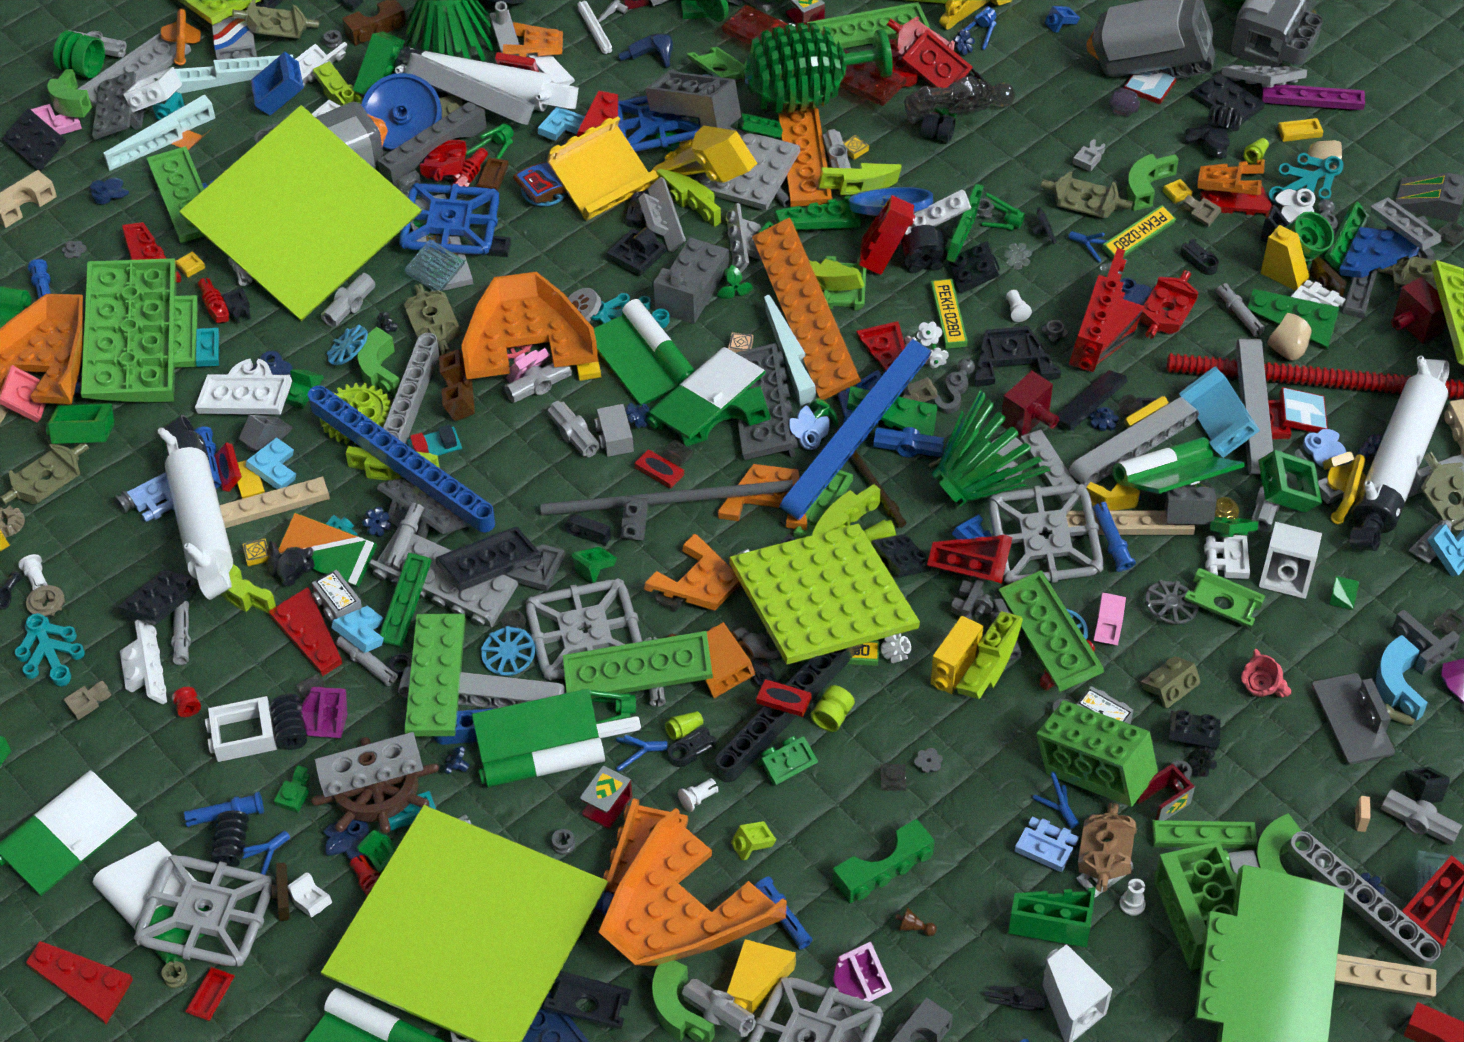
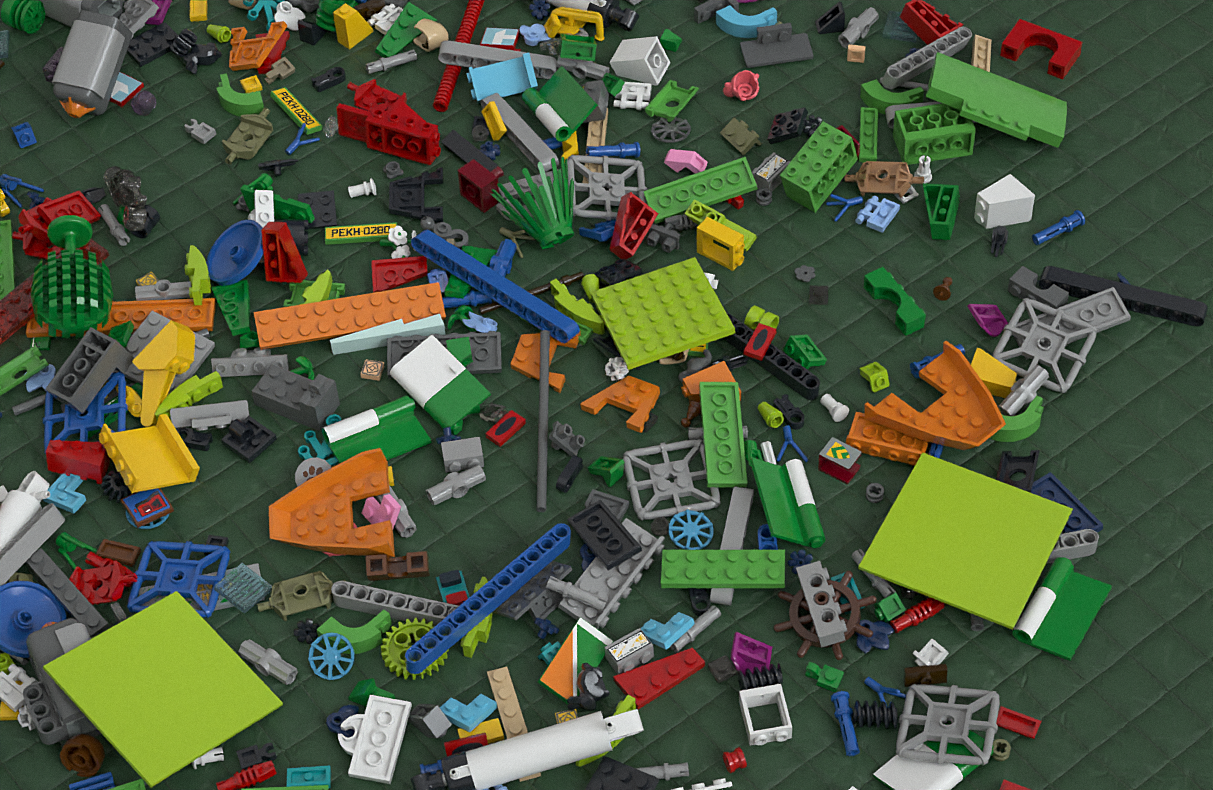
camera: 85 degrees left, 0 degrees up
green tile [380,553,432,648] -> none
clear plant [1005,243,1032,270] -> none

